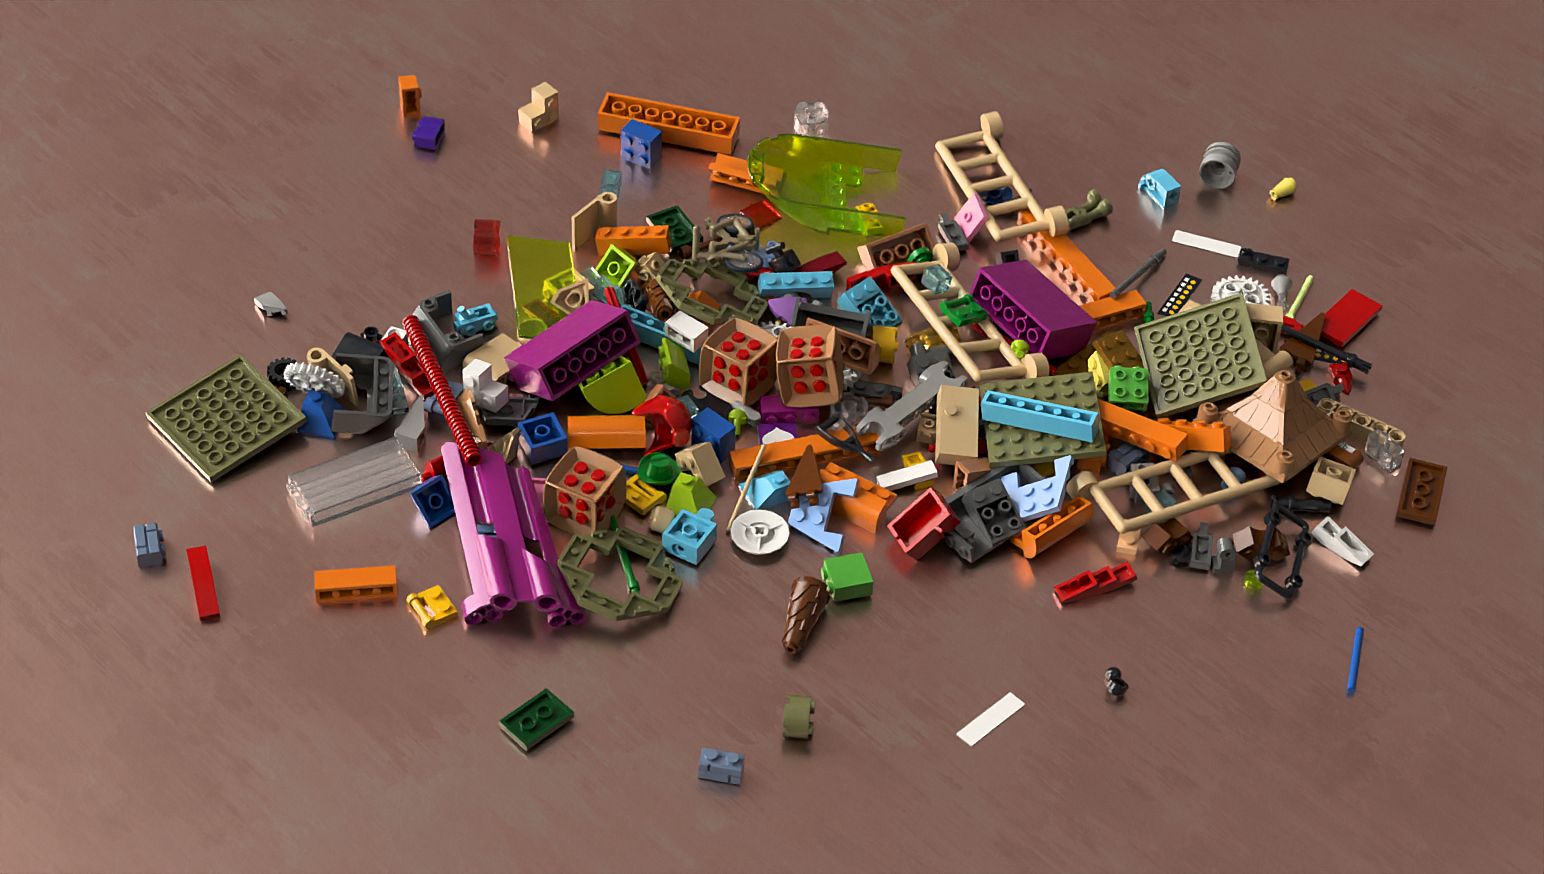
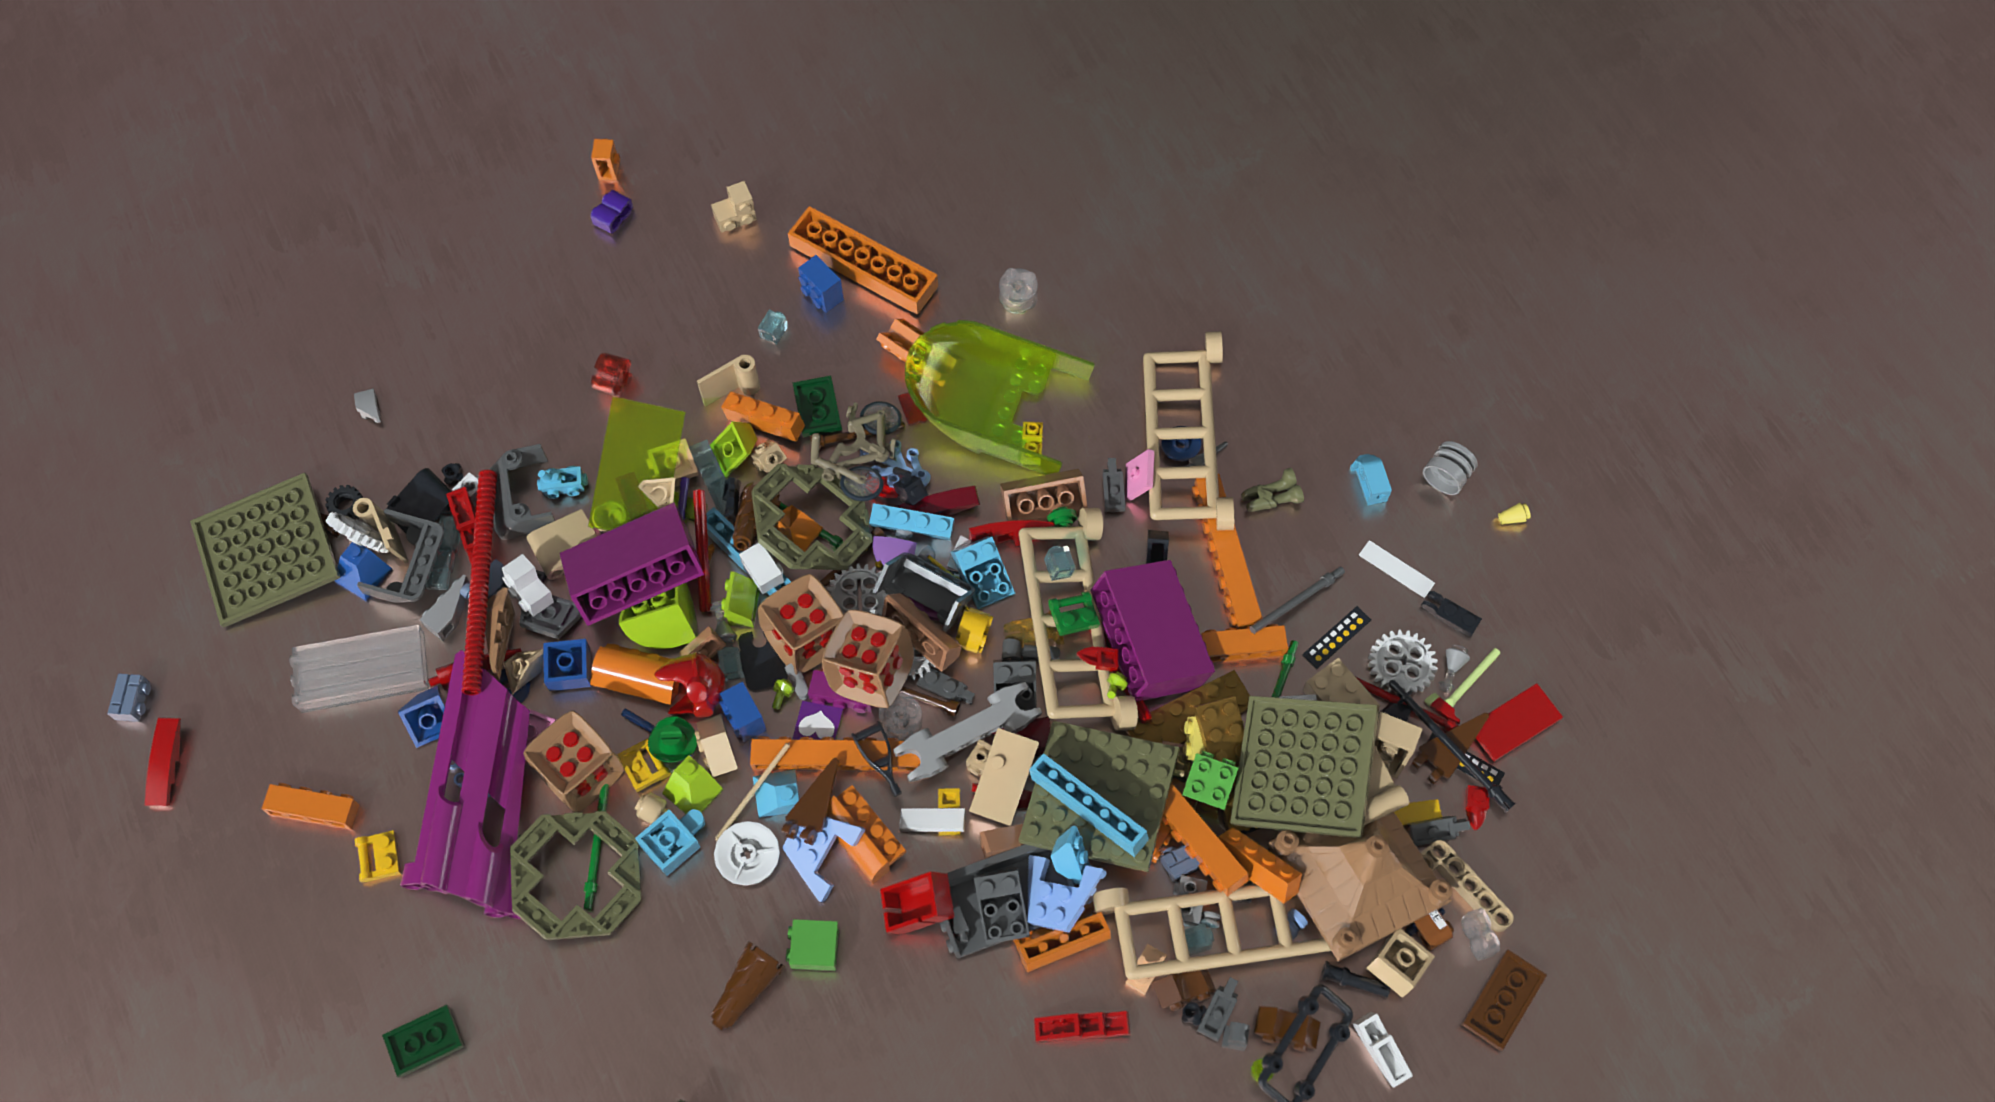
camera: 20 degrees right, 20 degrees up
none -> medium azure slope [1051,826,1092,886]
none -> red plate [1076,647,1118,672]

